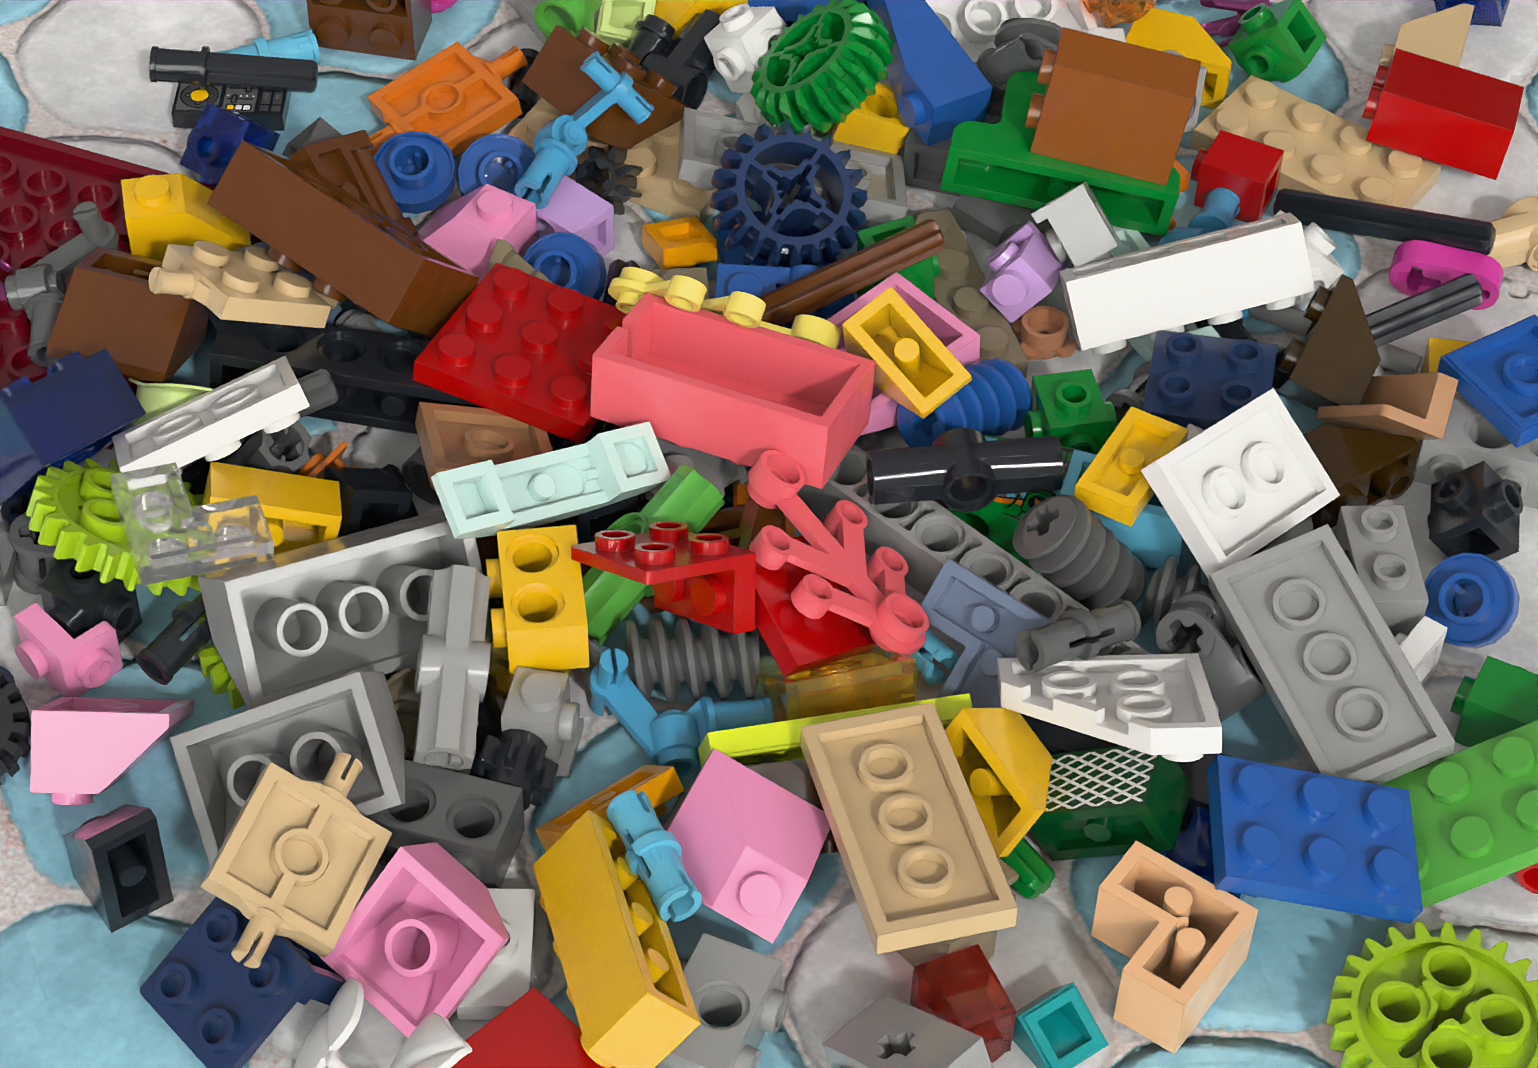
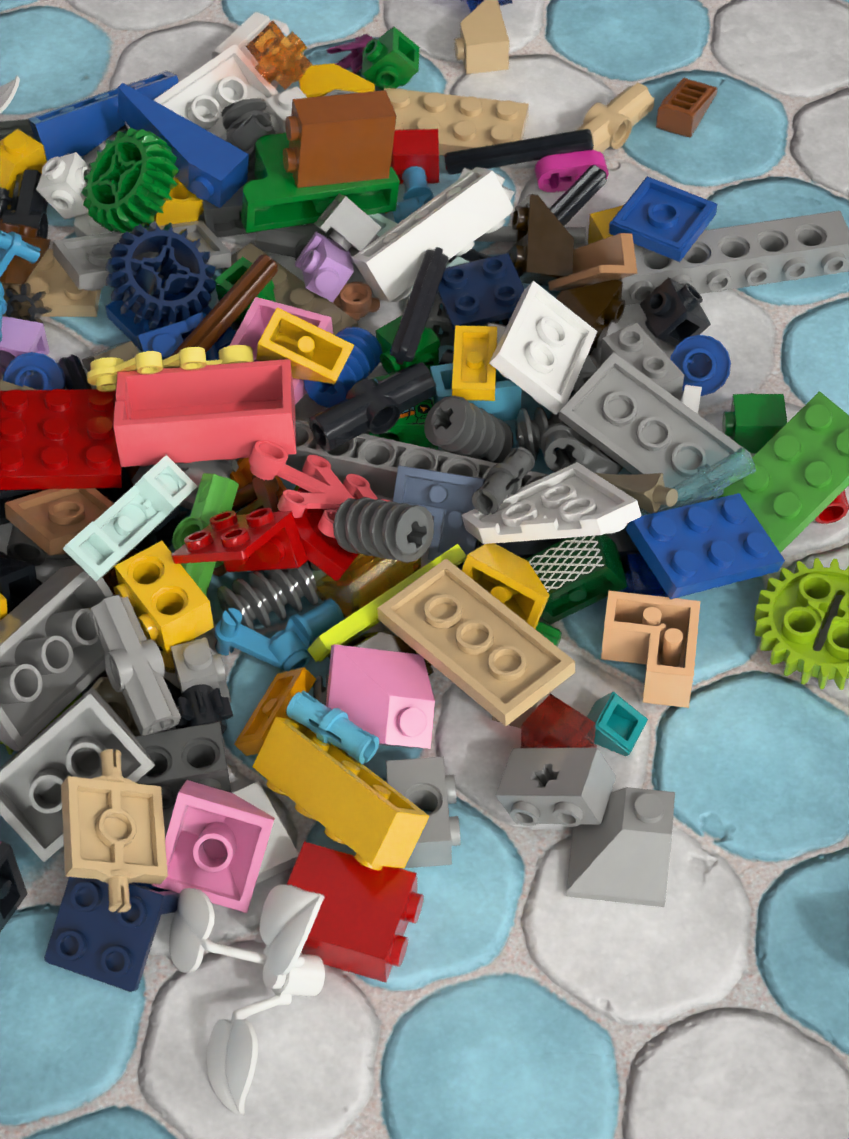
camera: 25 degrees left, 5 degrees up
light orange plate [642,216,717,269] -> none
red brick [1362,48,1524,180] -> none
none -> dark grey piece [333,497,434,563]
none -> black axle [390,247,448,365]
none -> dark tan piece [595,473,678,514]
none -> clear light blue pin [639,447,756,516]

